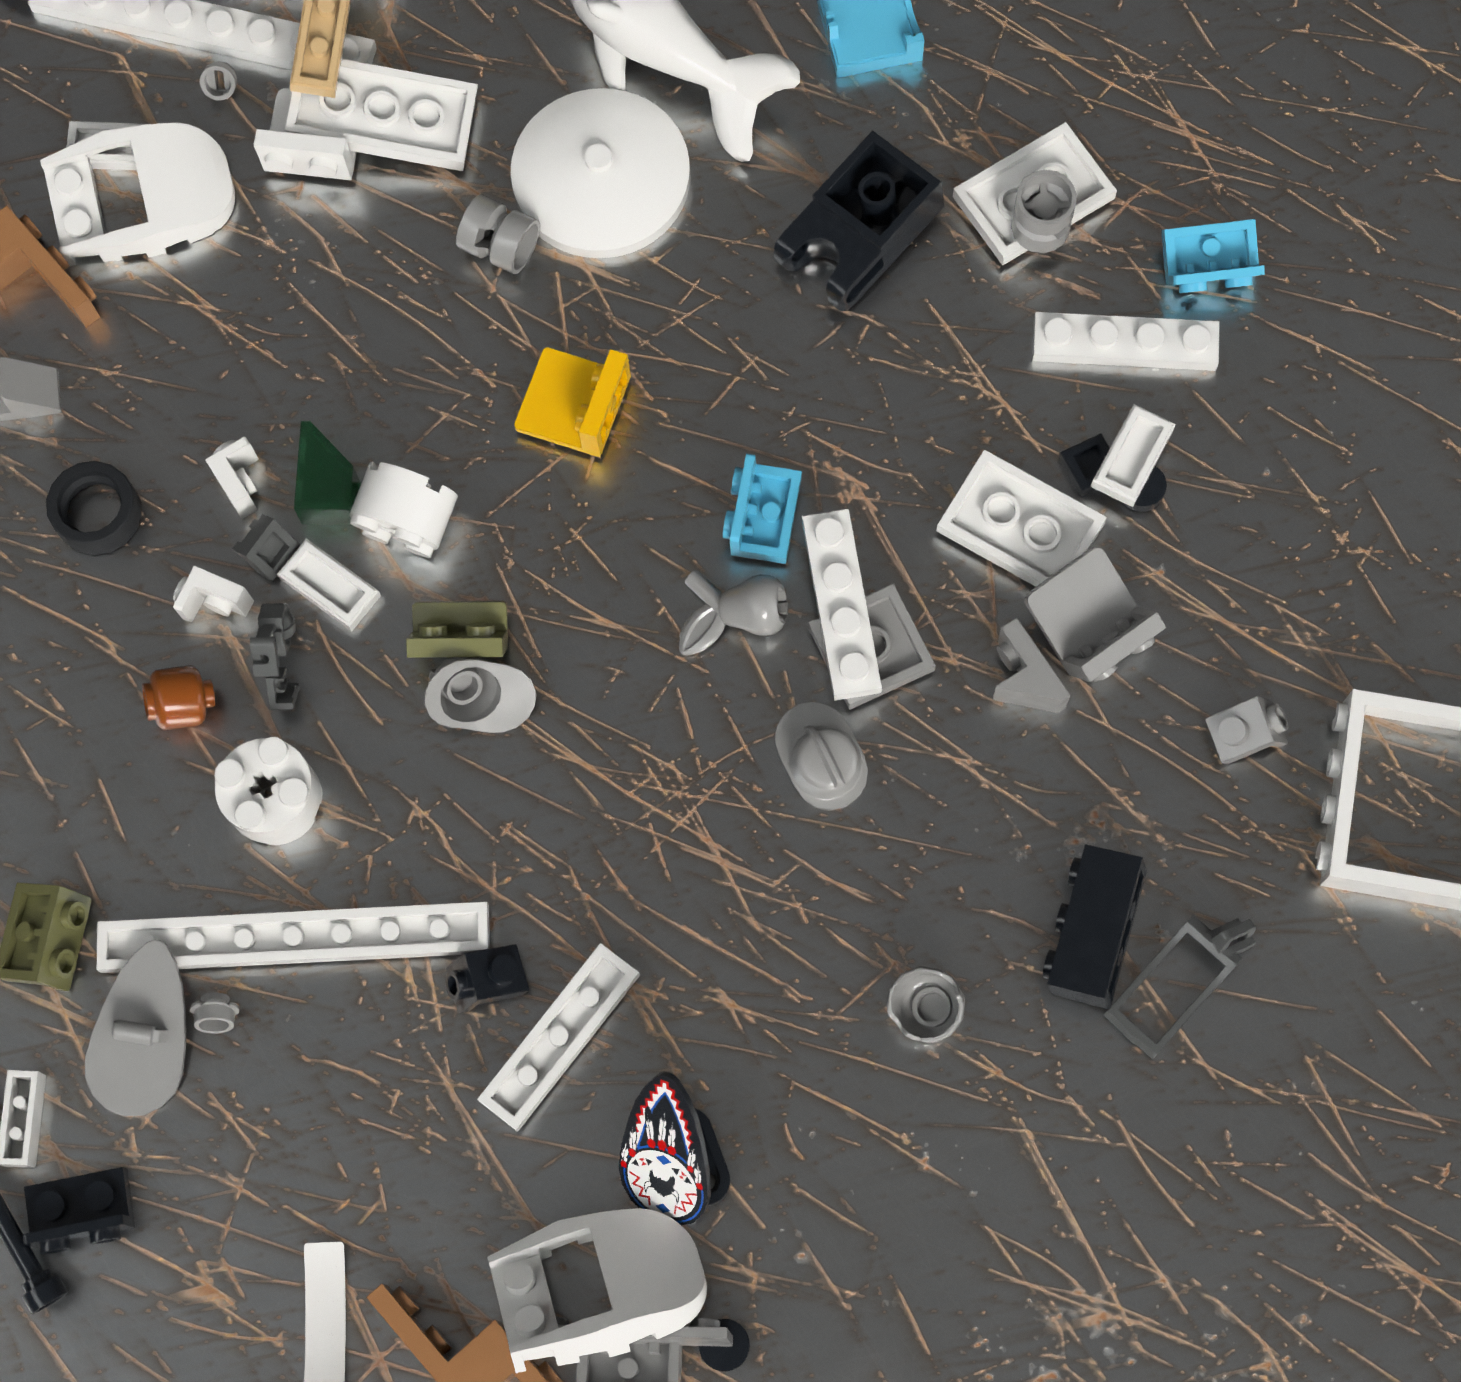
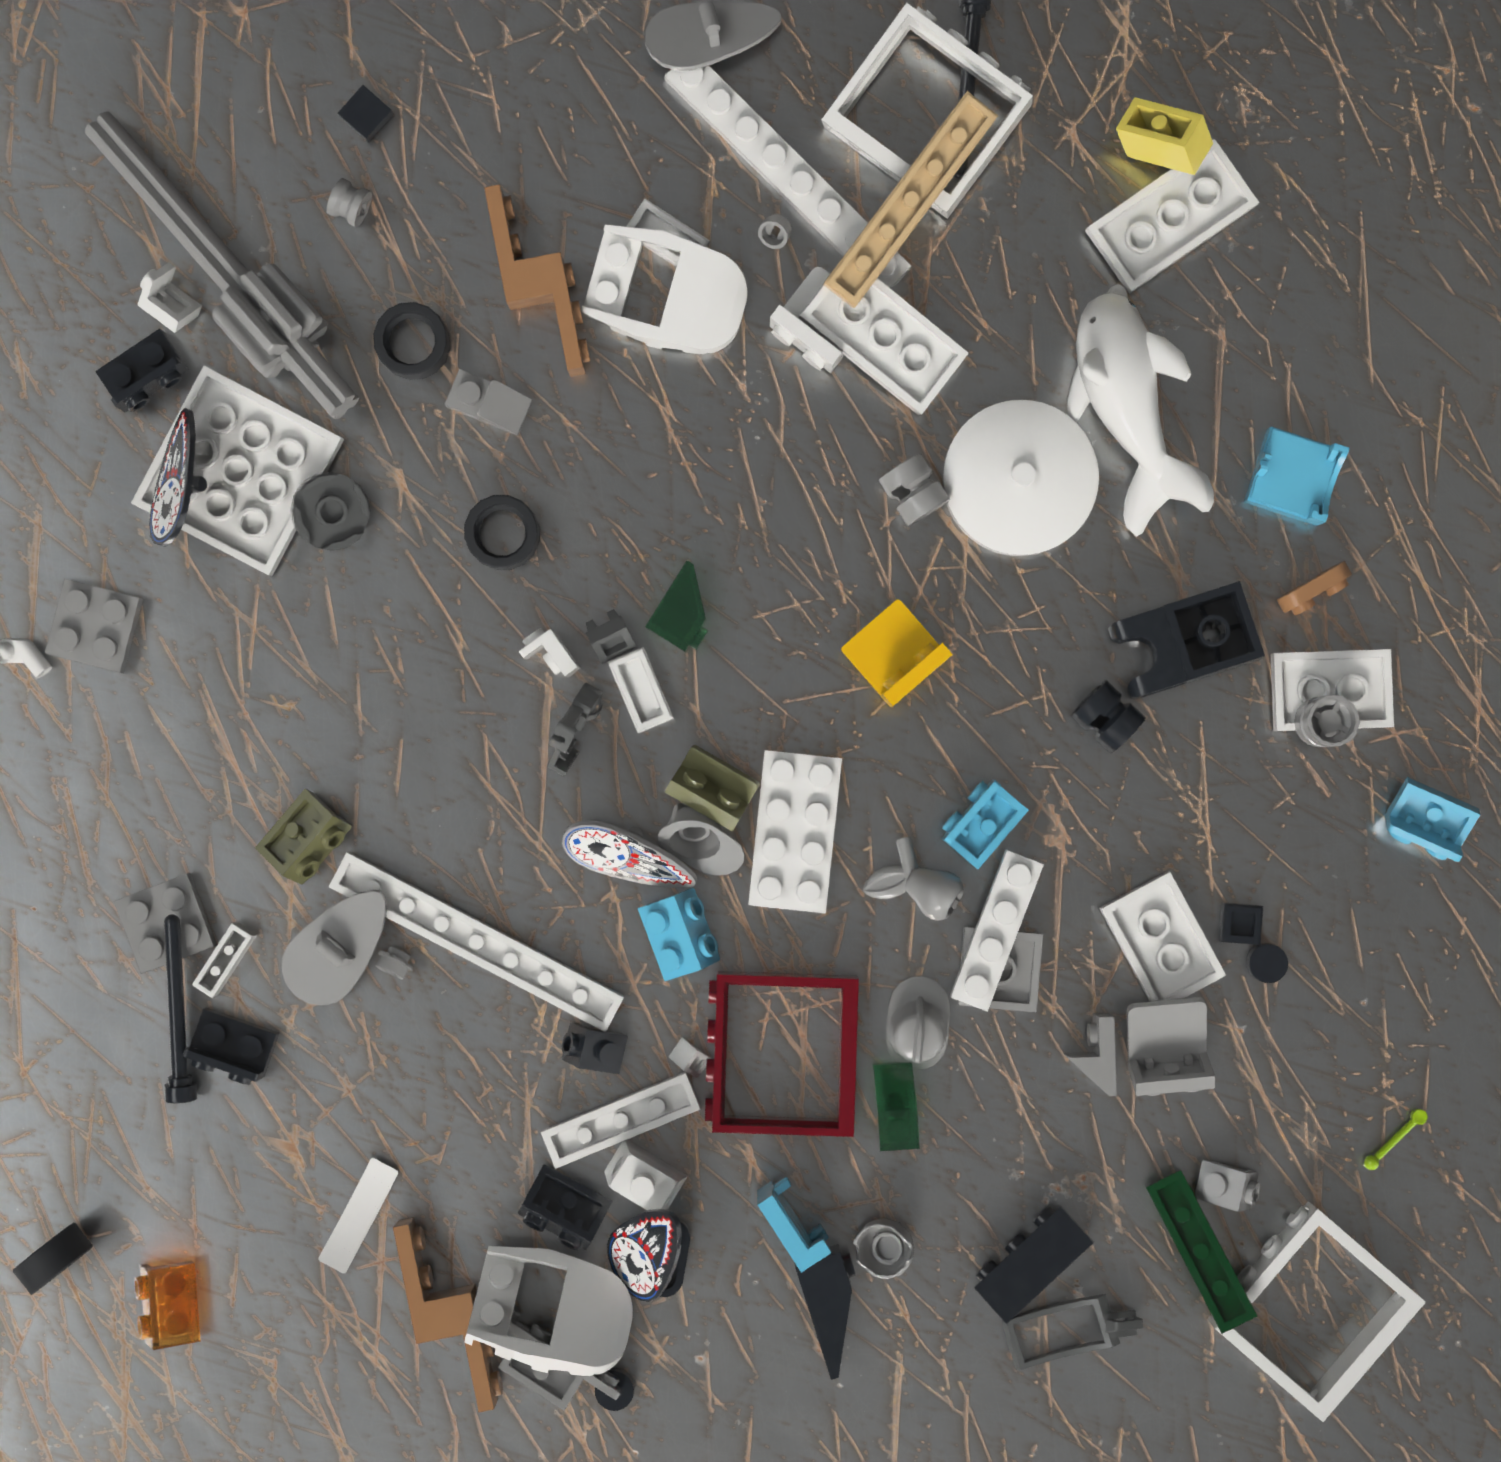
camera: 30 degrees right, 15 degrees up
dark orange head [142,665,215,731] -> none
white bracket [205,437,258,519] -> none
white brick [214,737,323,845] -> none
white brick [349,461,458,558] -> none
white plate [1032,312,1219,371] -> none
white tile [1091,404,1176,507] -> none
none -> black bracket [518,1164,612,1250]
none -> shield [562,820,697,888]
none -> white torso [604,1139,688,1210]
none -> medium azure bracket [637,888,720,981]
none -> white piece [668,1037,711,1078]
none -> dark red window [705,971,859,1137]
none -> white plate [748,750,842,913]
none -> medium azure piece [757,1177,832,1273]
none -> black slope [795,1244,856,1380]
none -> clear green slope [873,1062,920,1151]
none -> black wheel [1071,680,1146,754]
none -> dark green plate [1146,1170,1258,1334]
none -> medium nougat plate [1276,561,1352,616]
none -> lime hinge [1364,1108,1428,1170]

